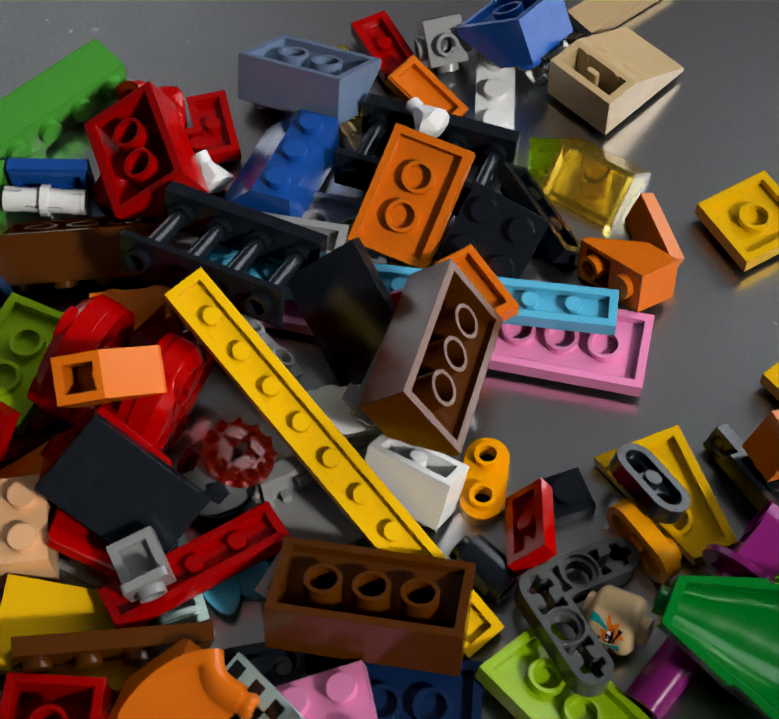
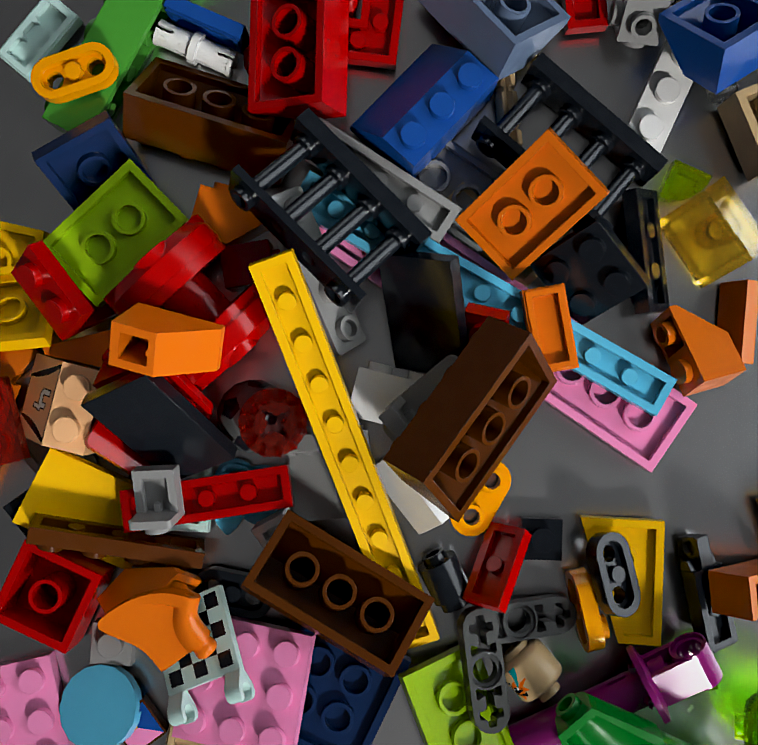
camera: 20 degrees right, 30 degrees up
white rock [195,150,234,194] -> none
orange tile [384,54,469,117] -> none
white rock [406,97,450,138] -> none

